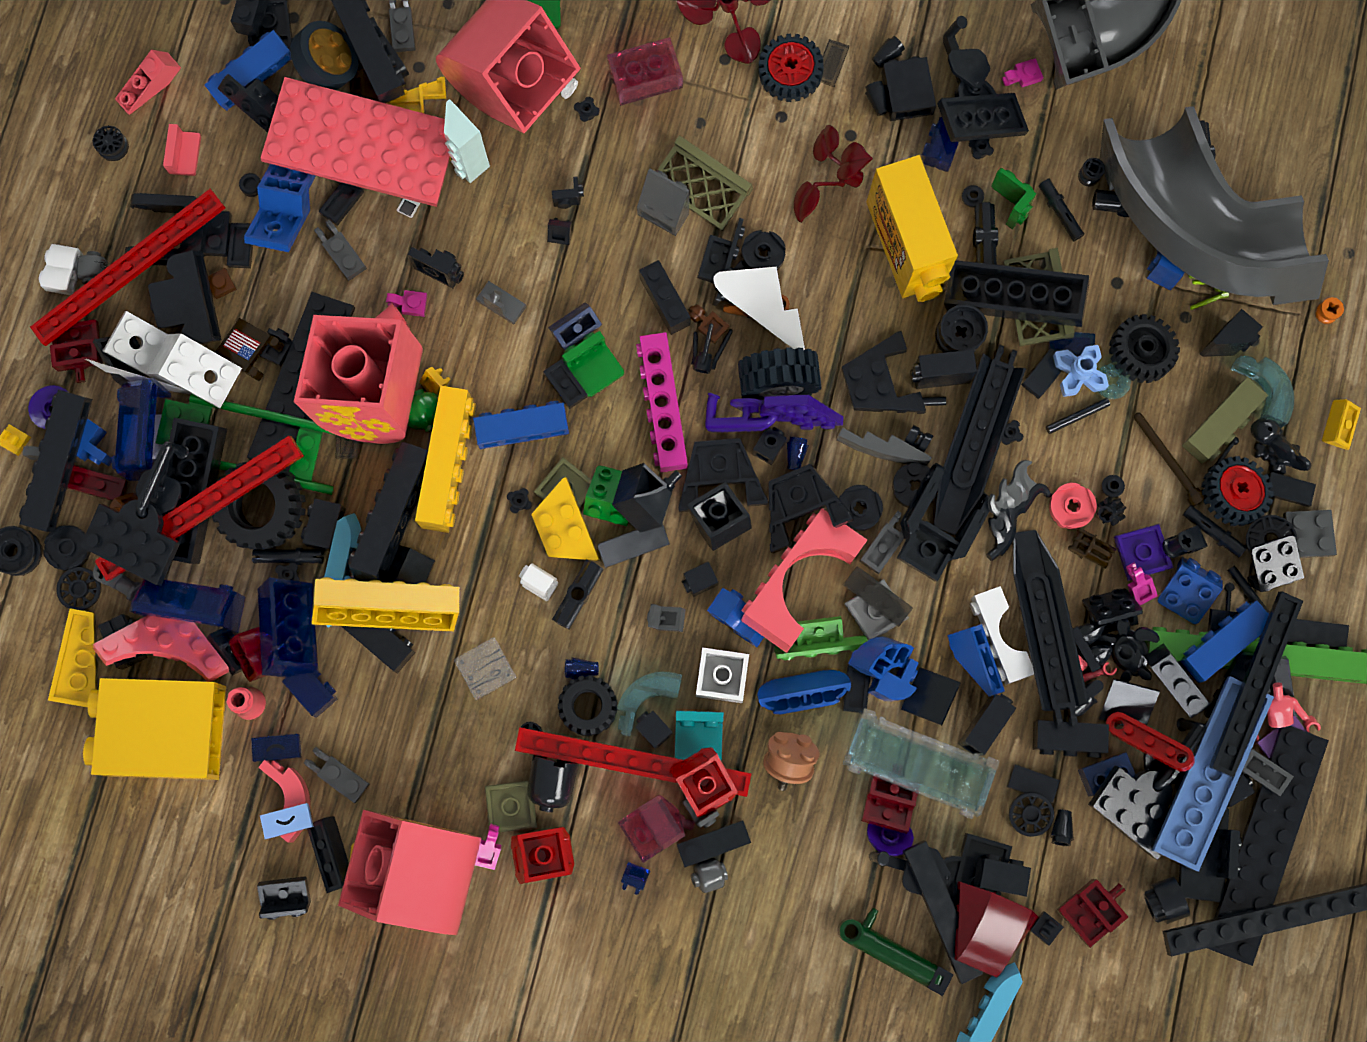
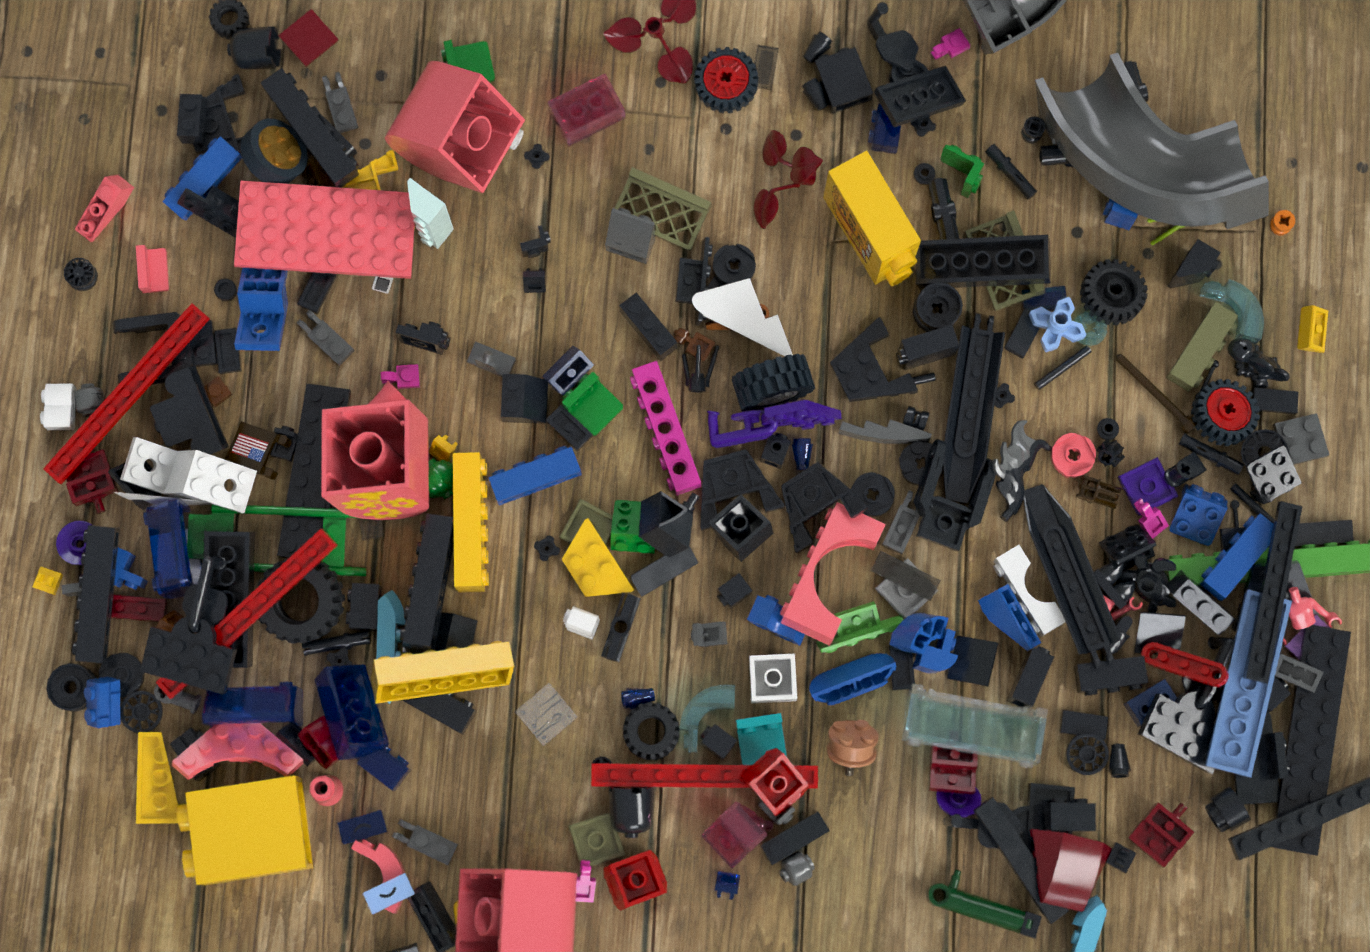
camera: 10 degrees left, 0 degrees up
none -> blue brick [84,677,120,728]
none -> black slope [501,374,548,424]

